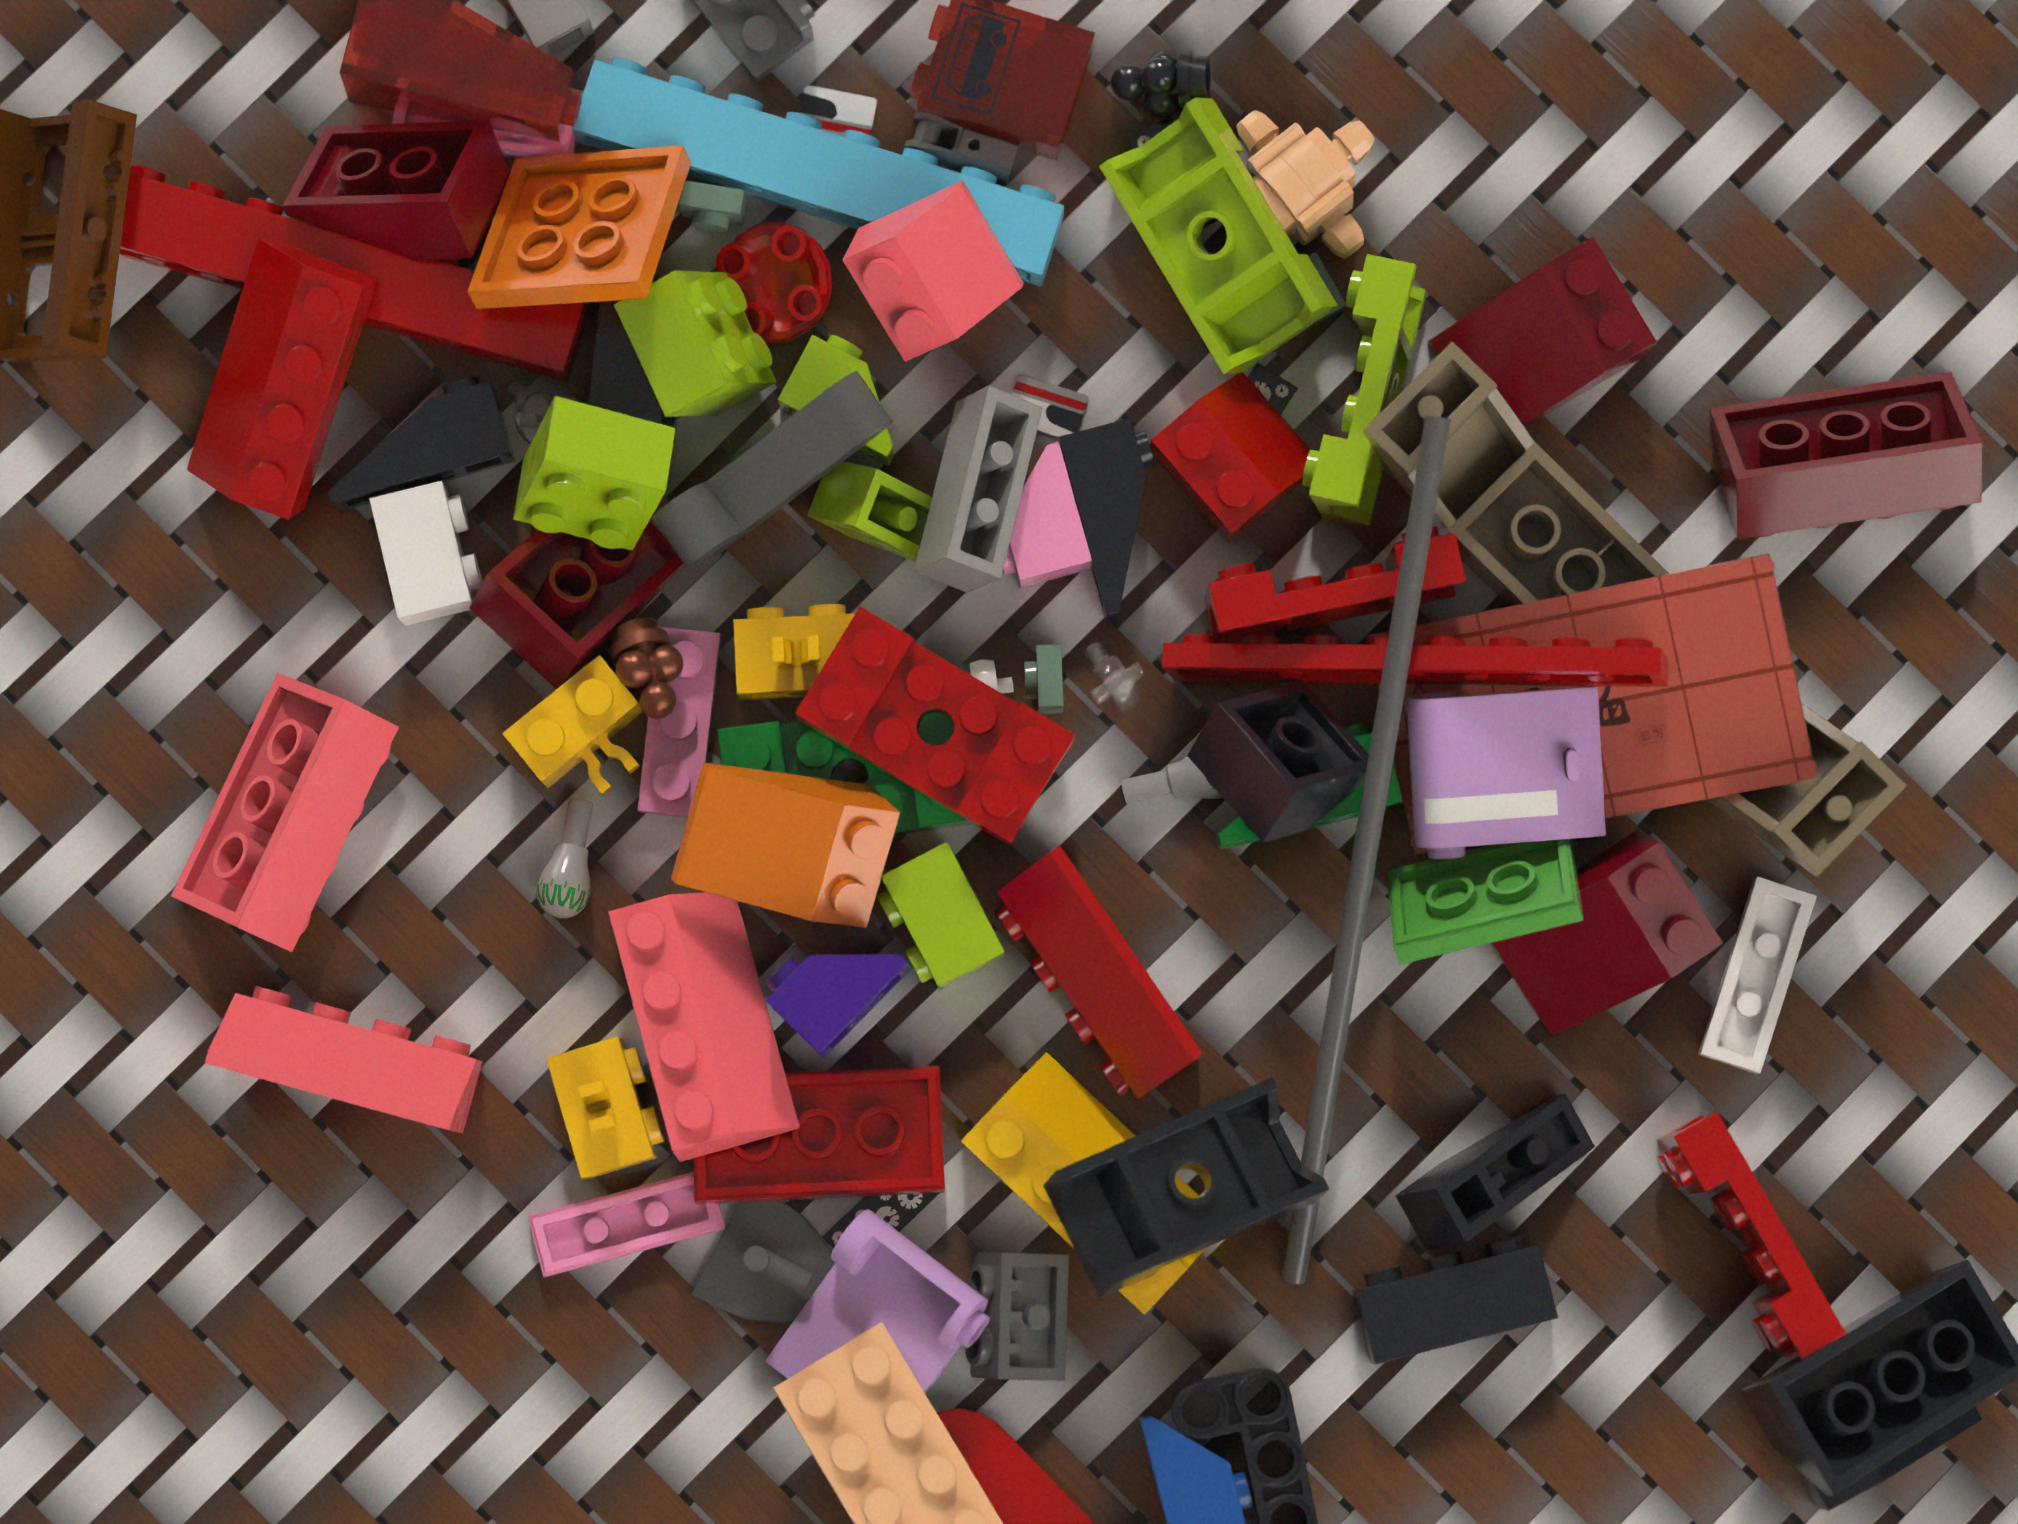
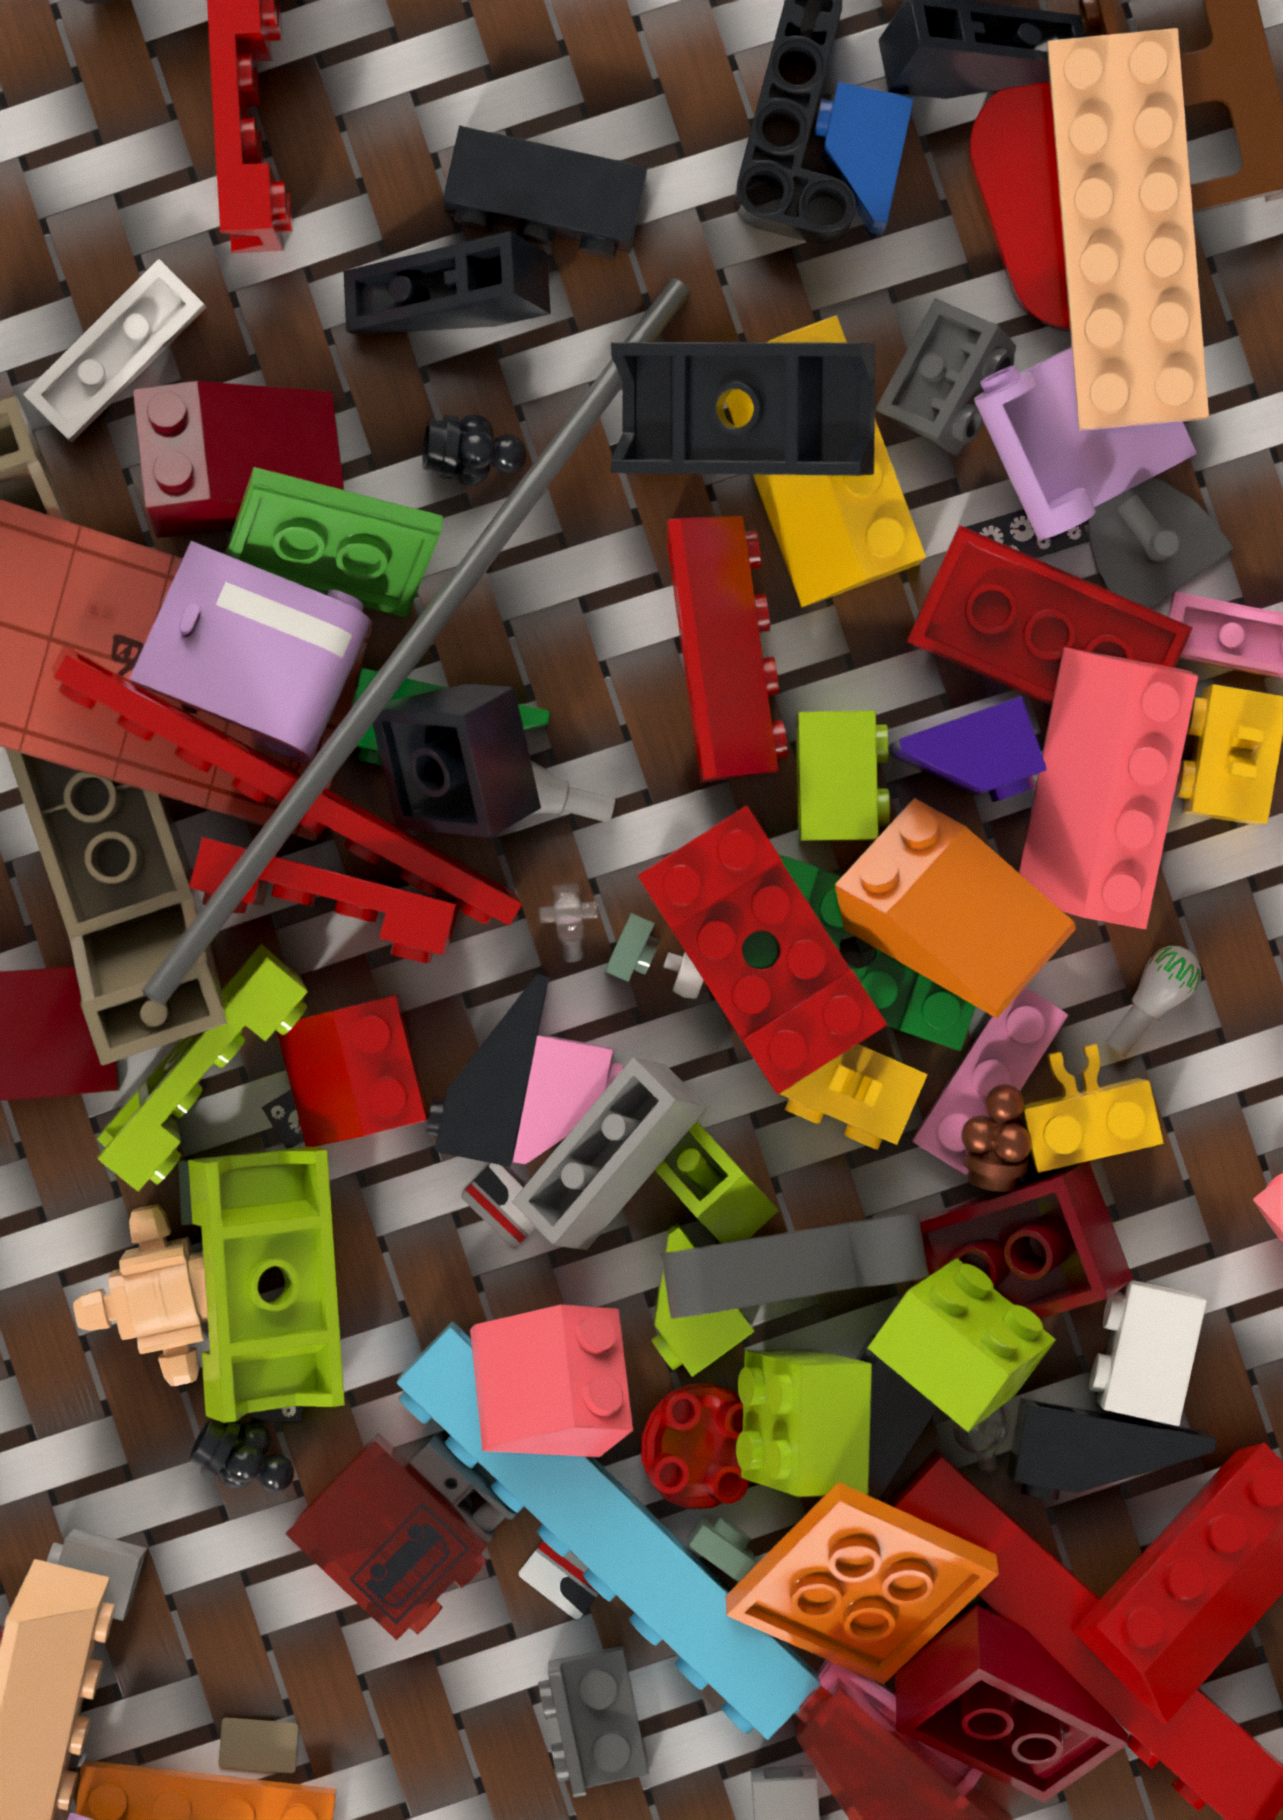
camera: 155 degrees left, 5 degrees up
none -> black piece [422,414,527,486]

